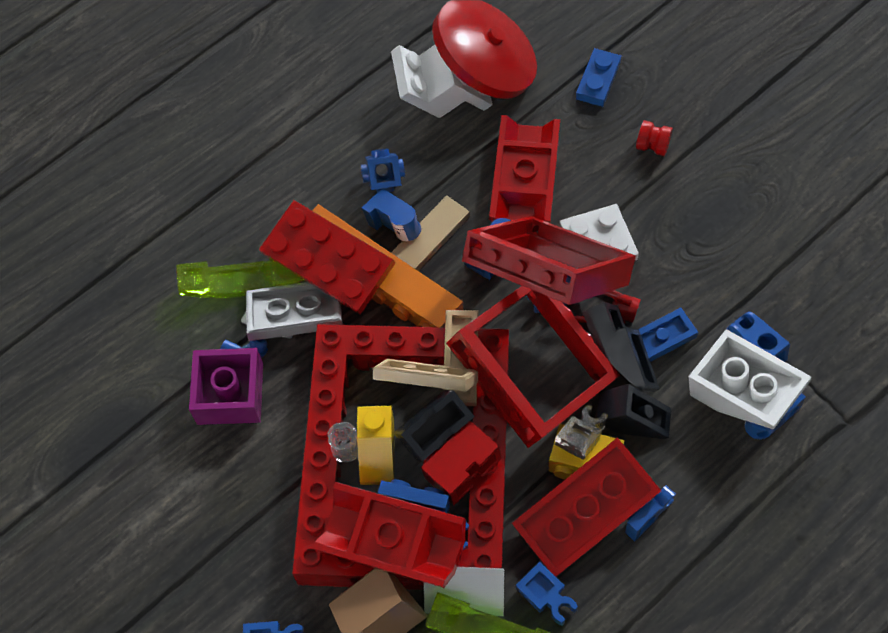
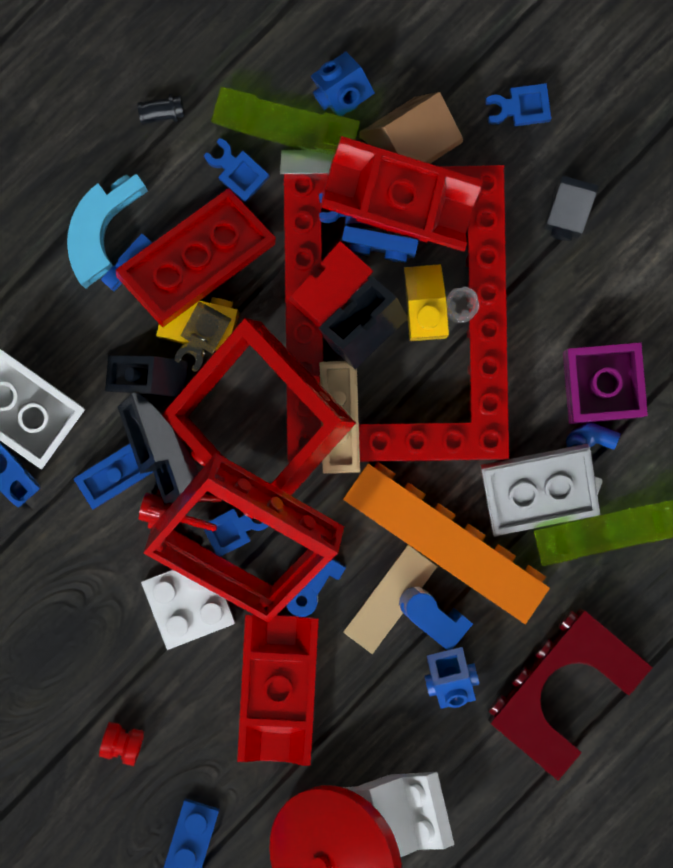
camera: 175 degrees right, 25 degrees up
red plate [259,200,395,315] -> none
tan tile [373,359,478,392] -> none
none -> medium azure arch [67,174,148,288]
none -> dark red arch [488,608,653,781]
none -> black slope [543,176,599,241]

